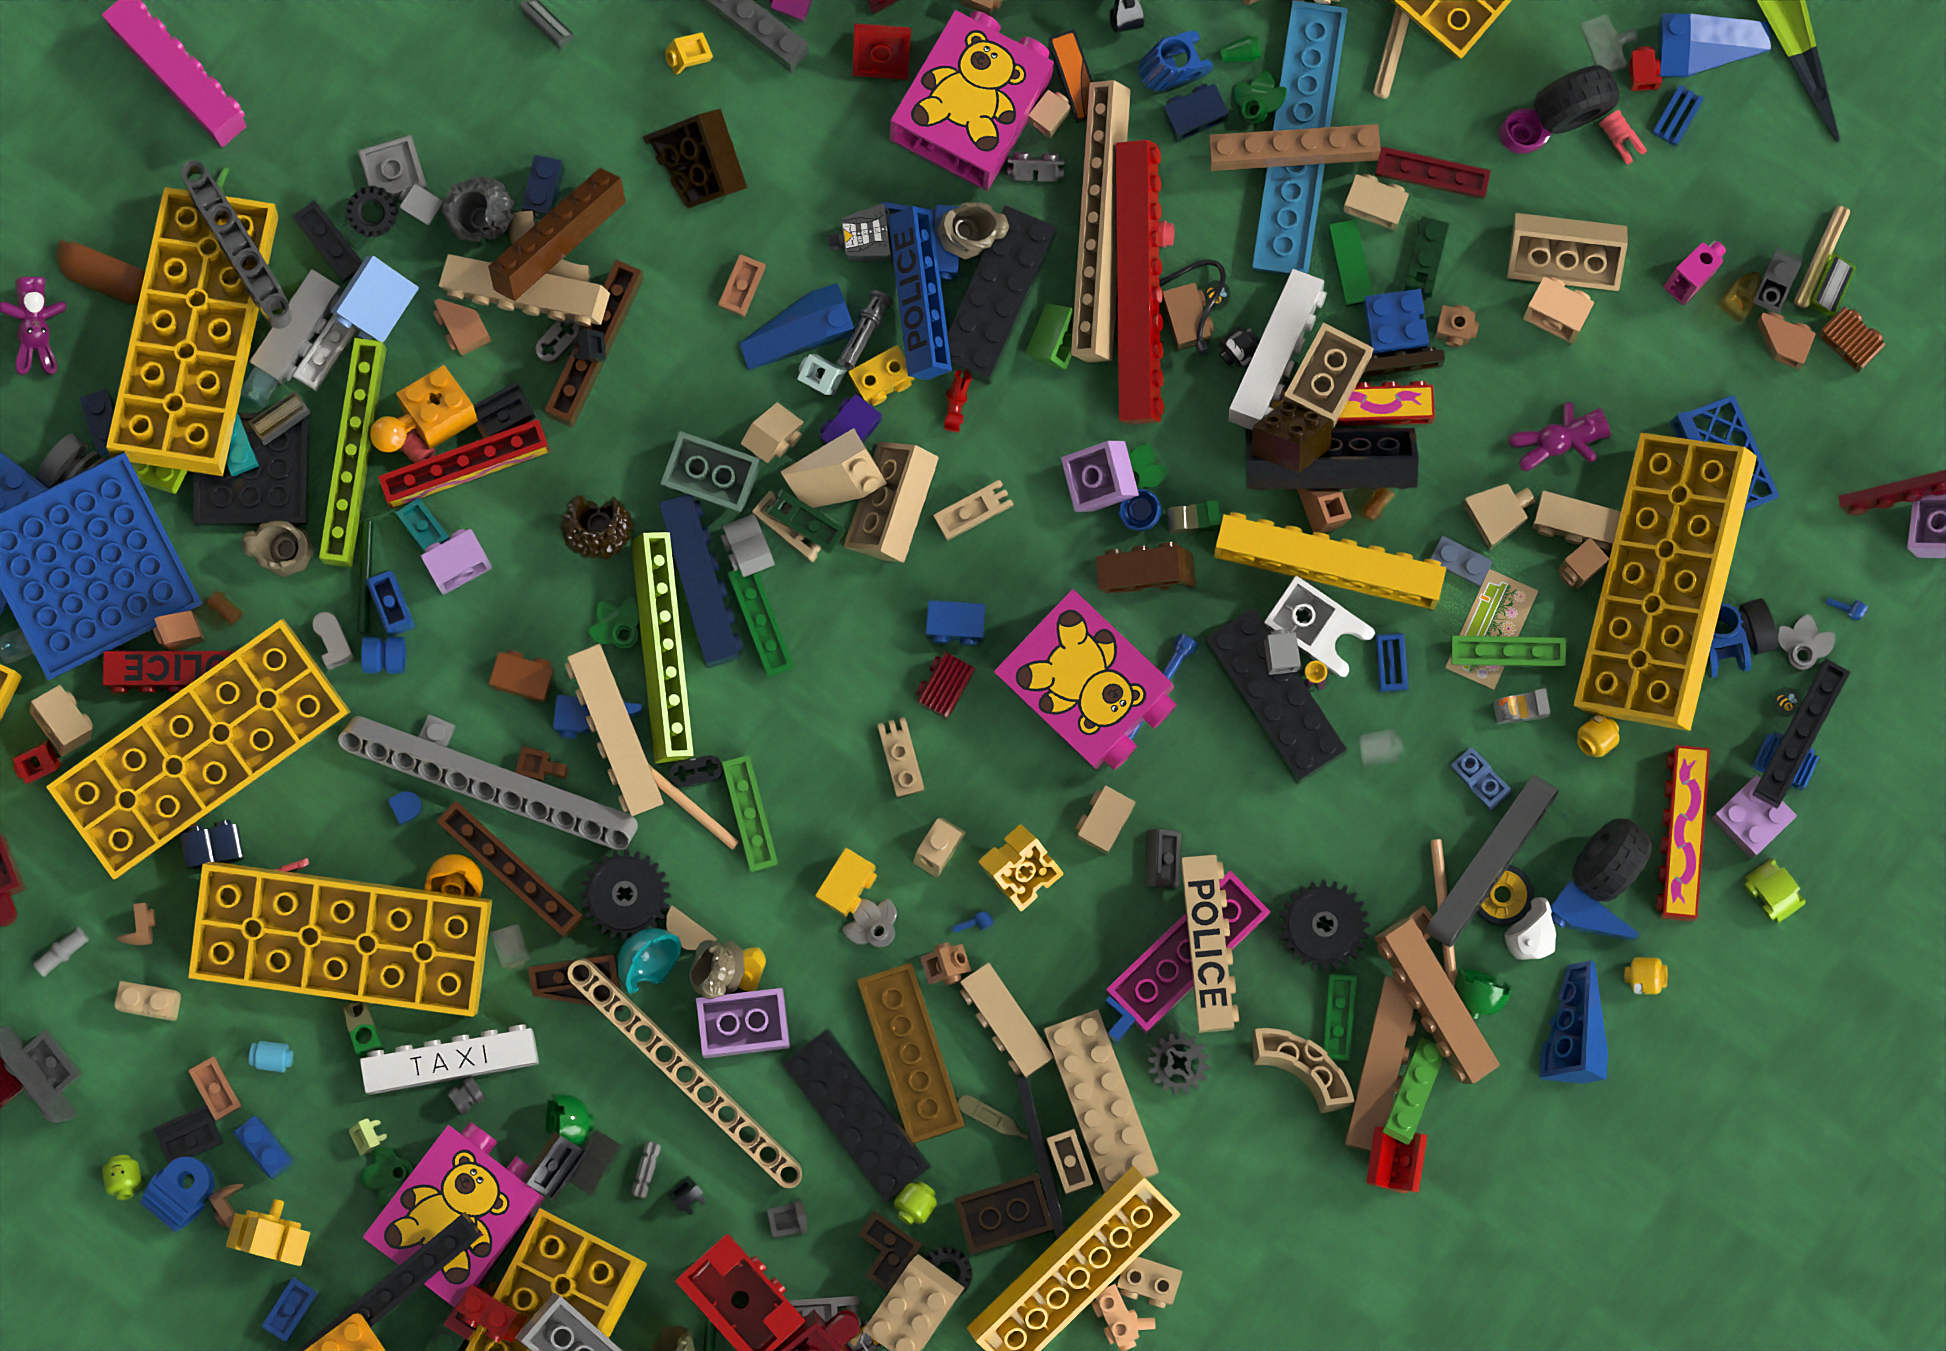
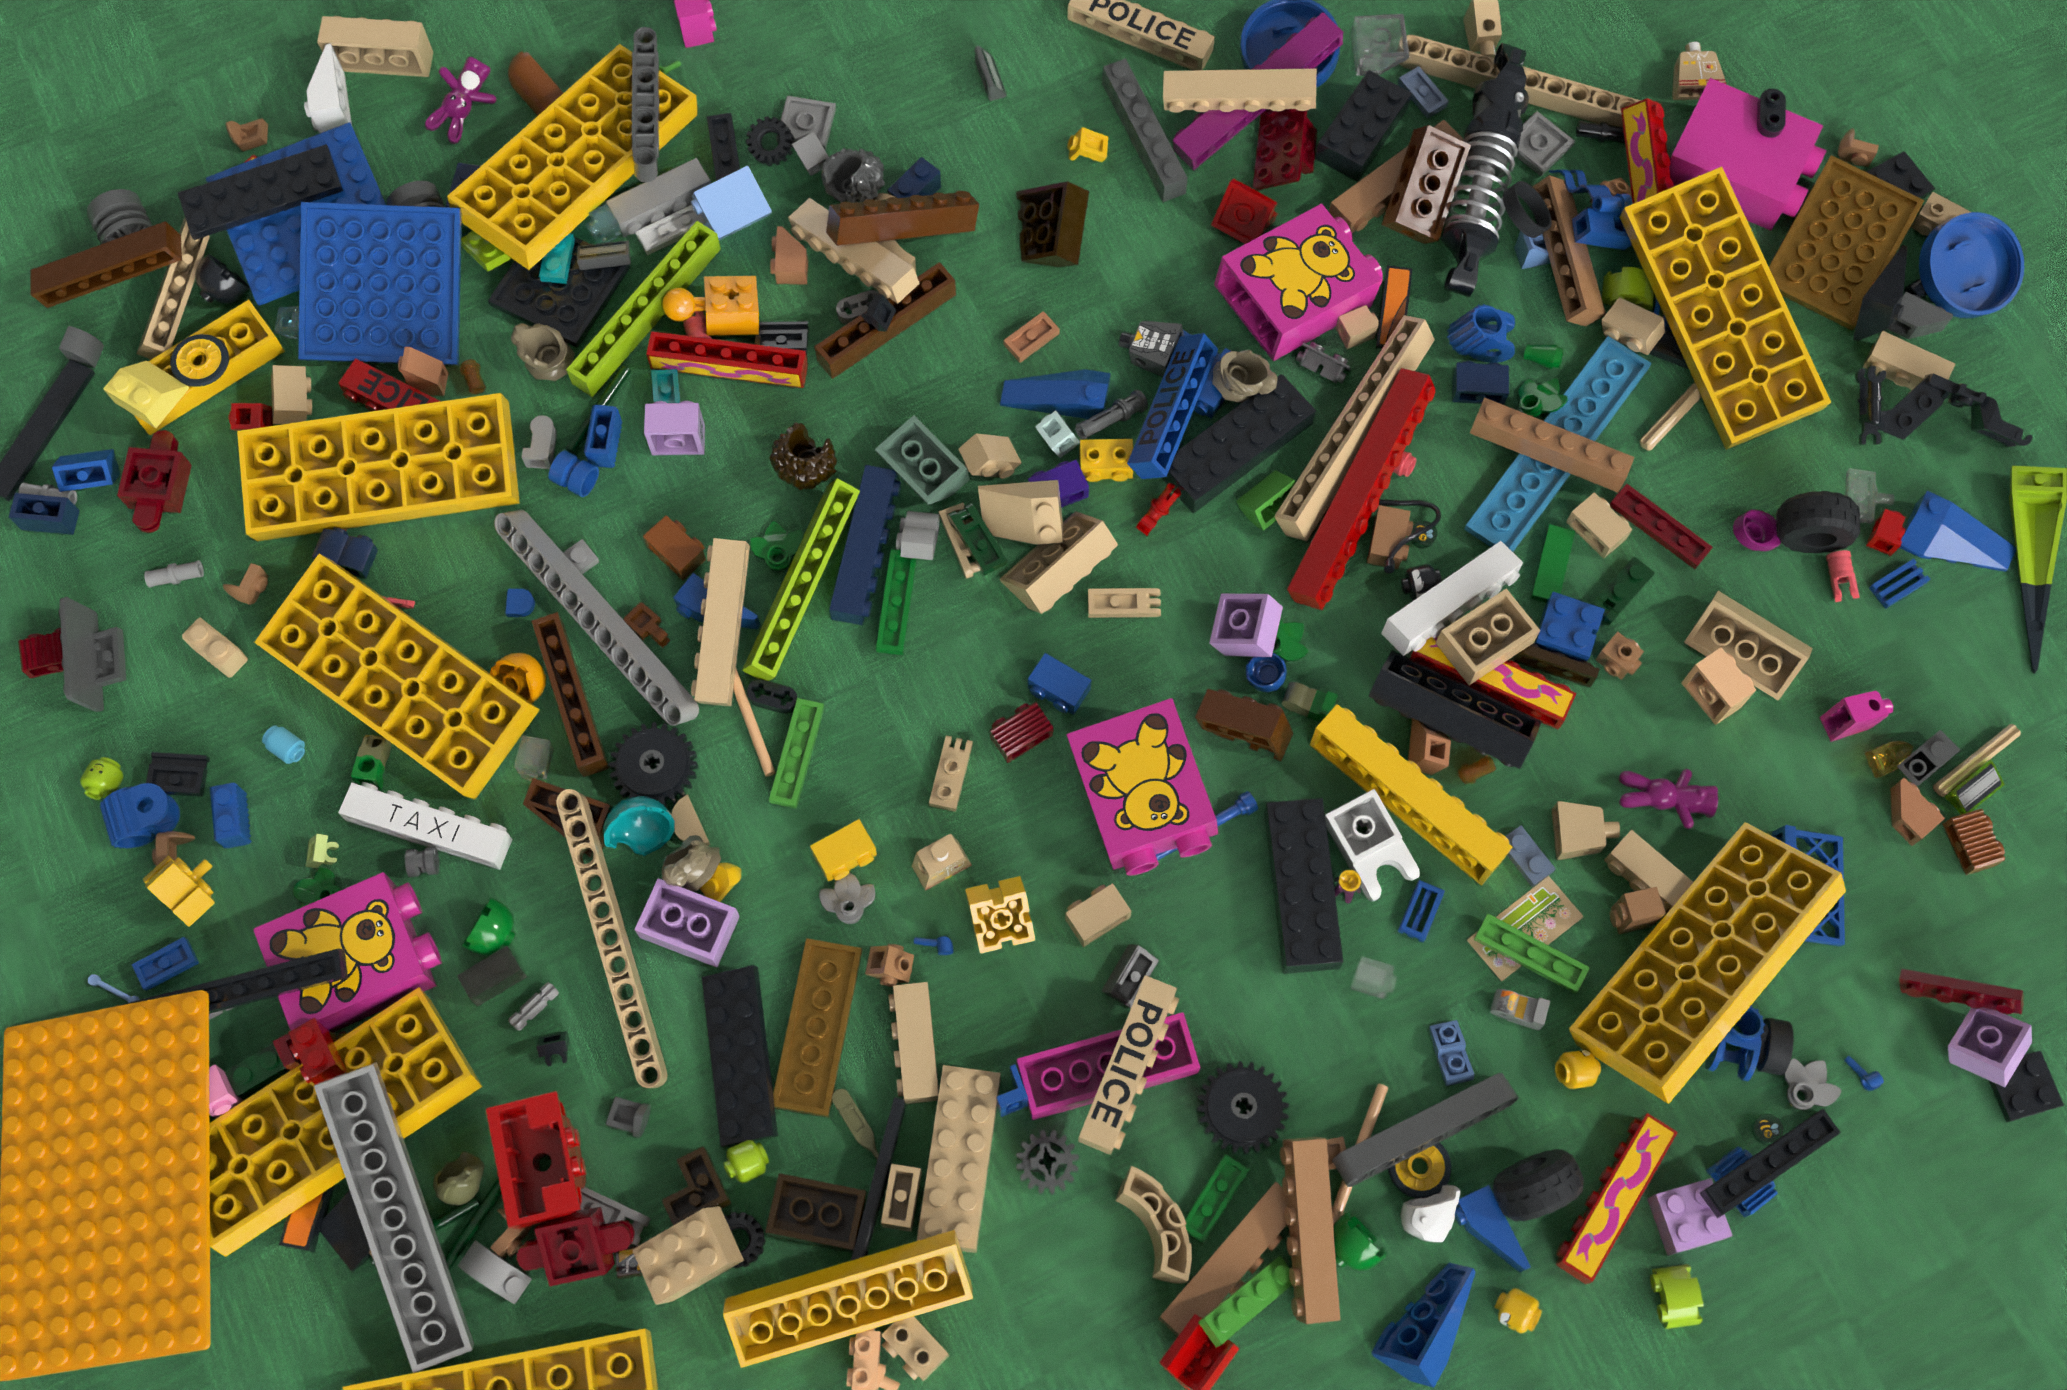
camera: 25 degrees right, 10 degrees down
nougat plate [188,1056,242,1121] -> none
black plate [521,1131,588,1200] -> none
dark brown brick [1252,401,1332,473] -> none
light grey brick [1264,629,1301,675] -> none

